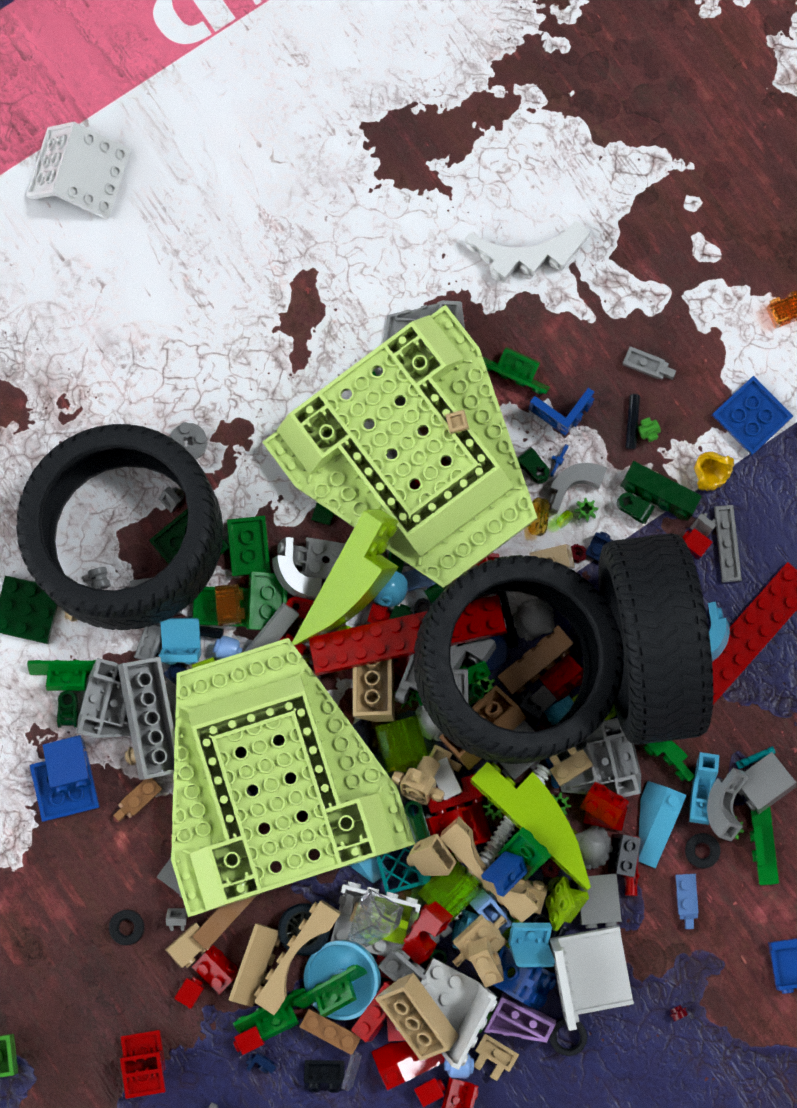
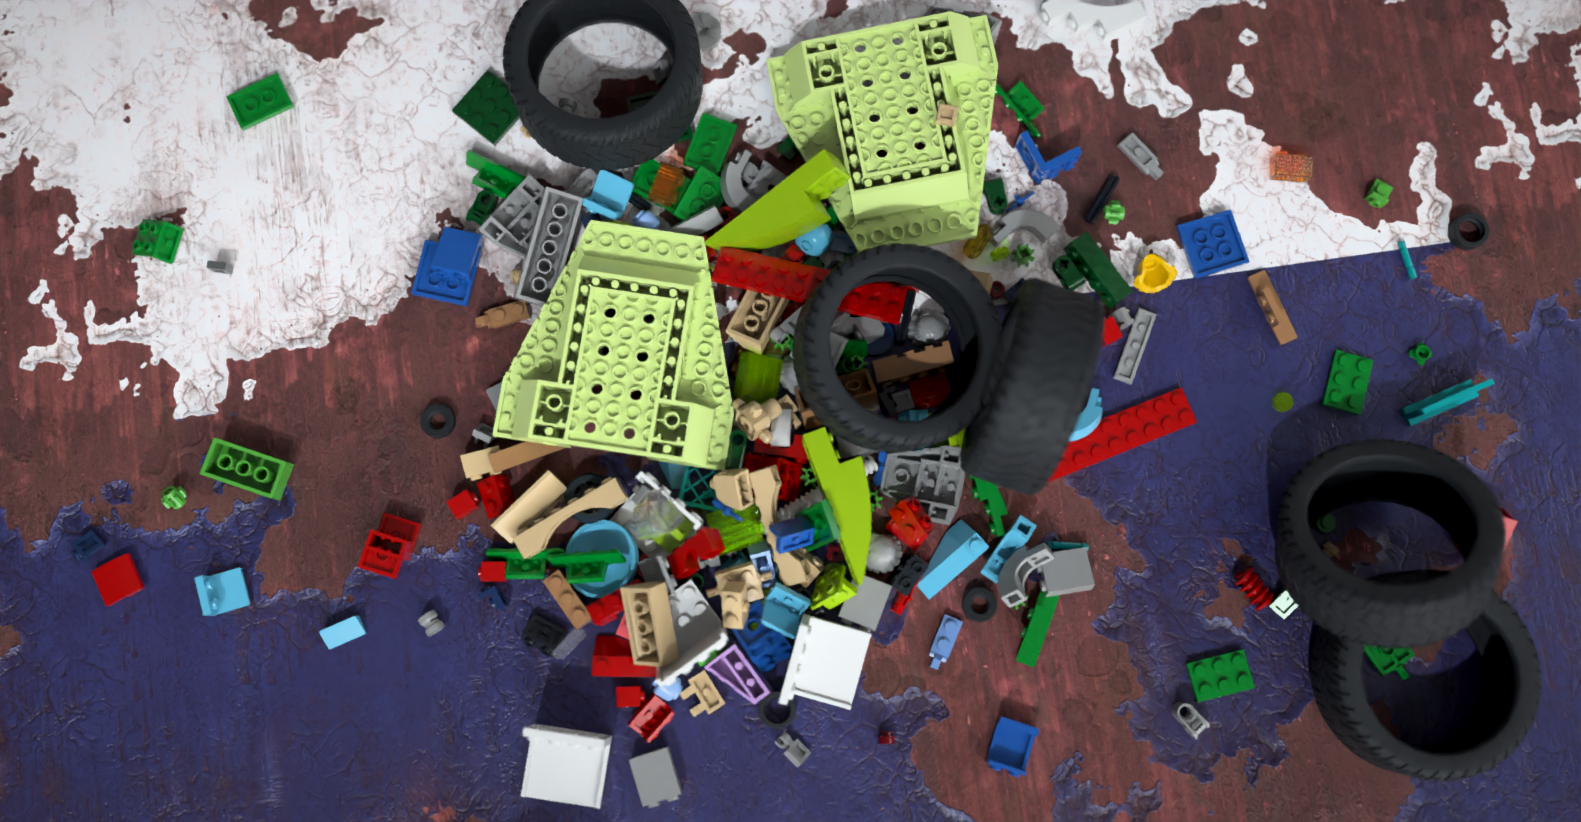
camera: 20 degrees right, 0 degrees up
tan plate [549,747,593,787] -> none
none -> blue piece [712,499,743,522]
none -> light grey plate [775,732,811,768]

